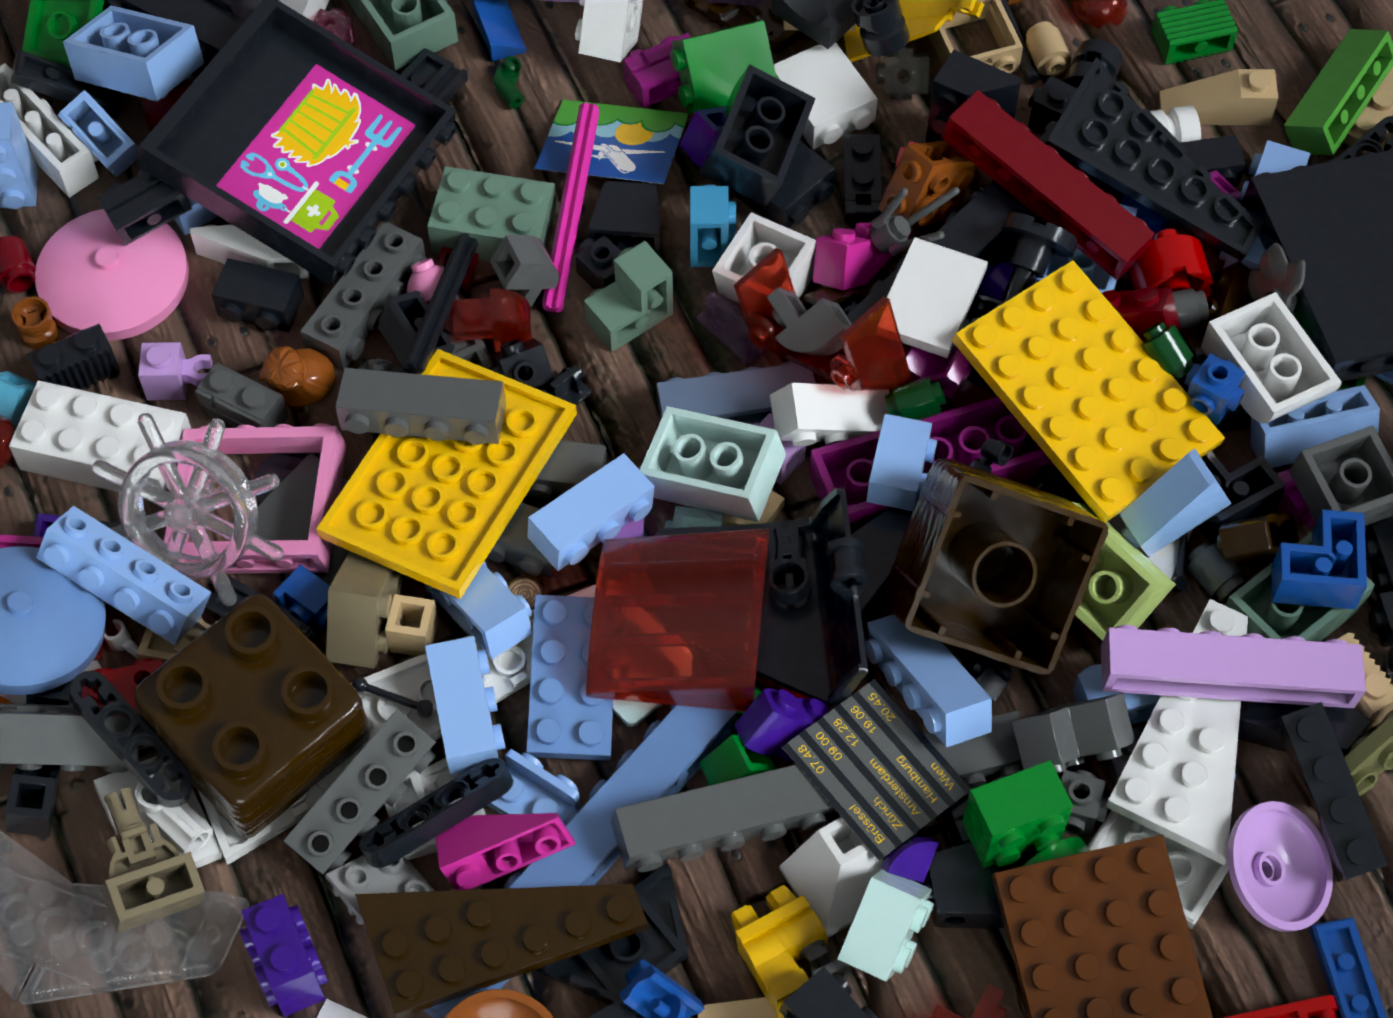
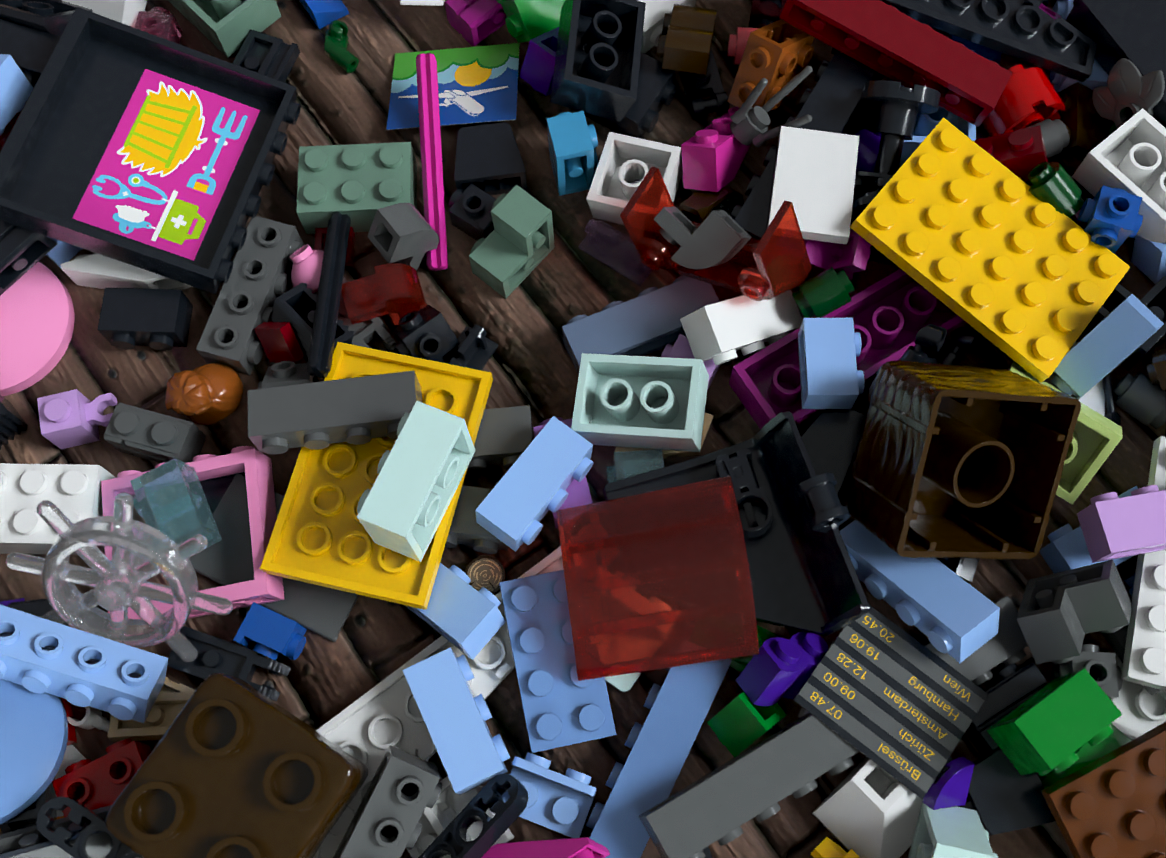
camera: 10 degrees left, 10 degrees up
dark tan brick [326,551,402,668] -> none
black hinge [351,677,433,718] -> none
tan brick [385,594,439,656] -> none
none -> clear light blue brick [130,458,222,563]
none -> dark red tile [254,322,305,363]
none -> light aqua brick [357,401,476,562]
none -> dark brown brick [657,4,717,75]

